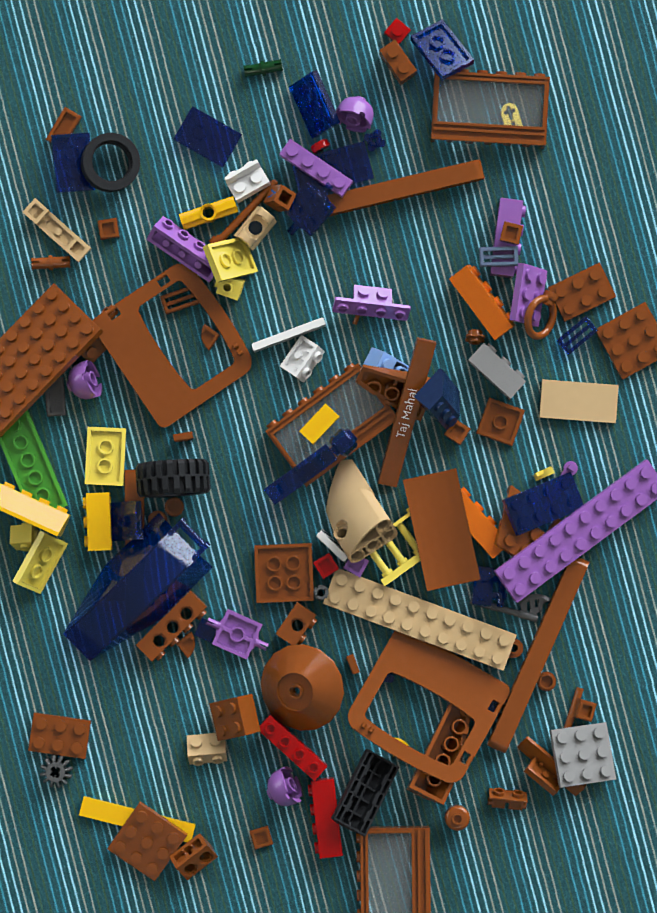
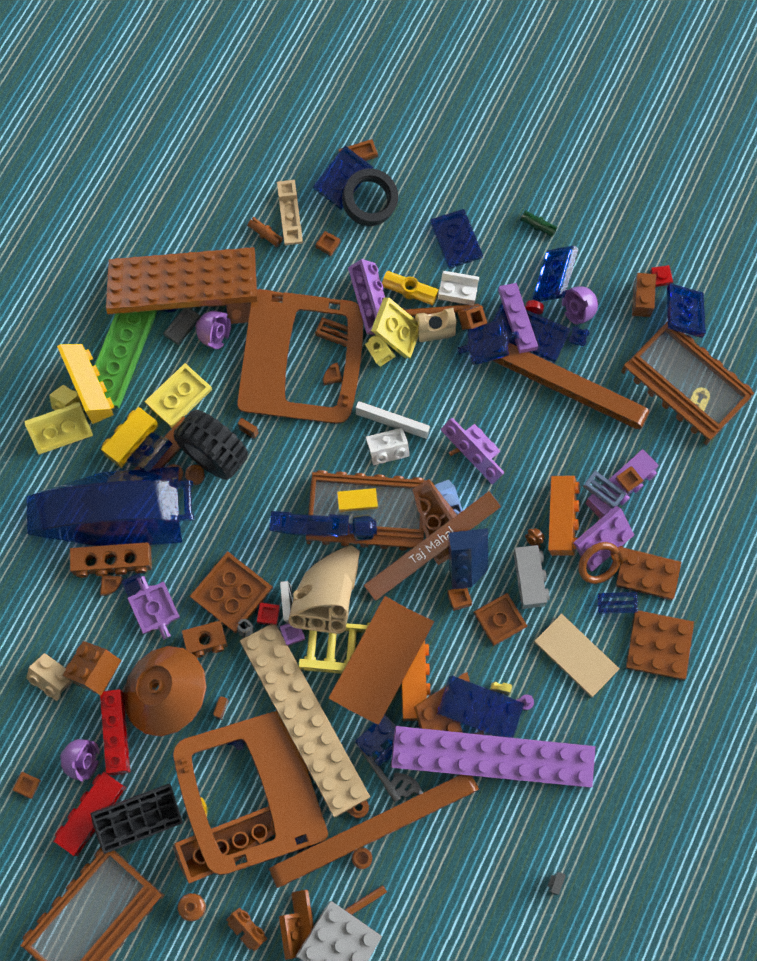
camera: 40 degrees right, 15 degrees down
dark orange tile [572,698,597,722] -> none

